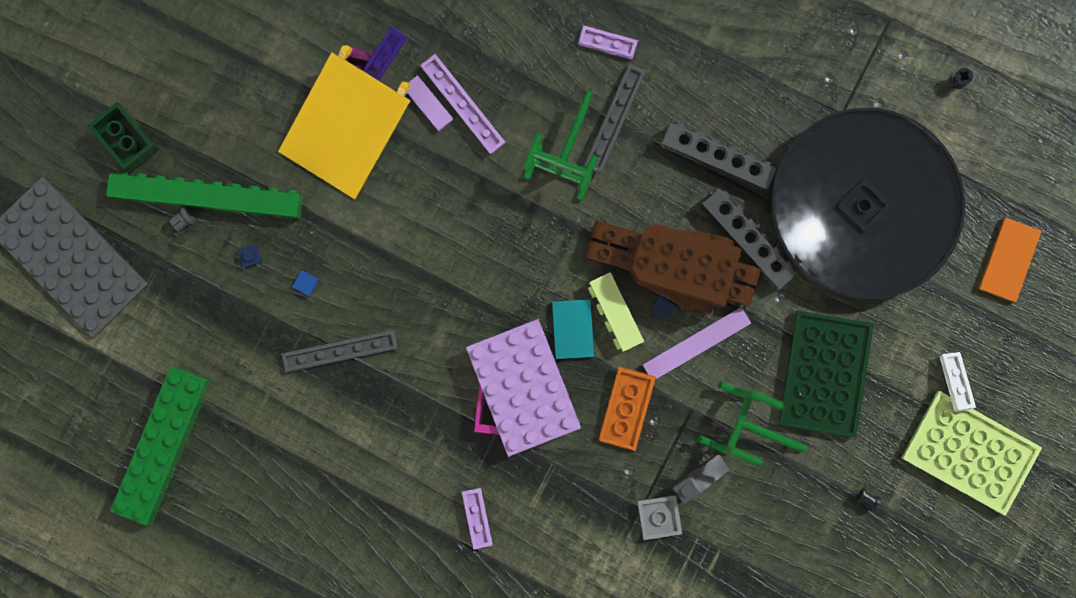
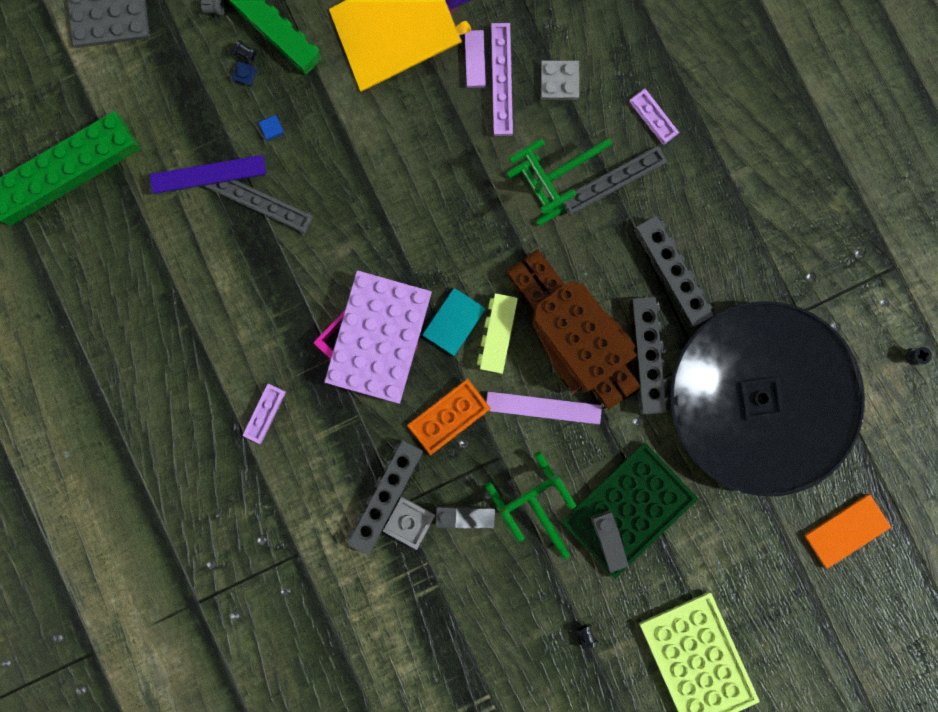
camera: 30 degrees right, 0 degrees up
dark blue tile [650,295,677,322] -> none
white plate [939,352,976,412] -> none
none -> dark purple tile [150,155,267,194]
none -> black bush [232,40,258,65]
none -> dark grey brick [347,440,424,556]
none -> light grey plate [541,61,579,100]
none -> dark grey slope [590,510,628,573]

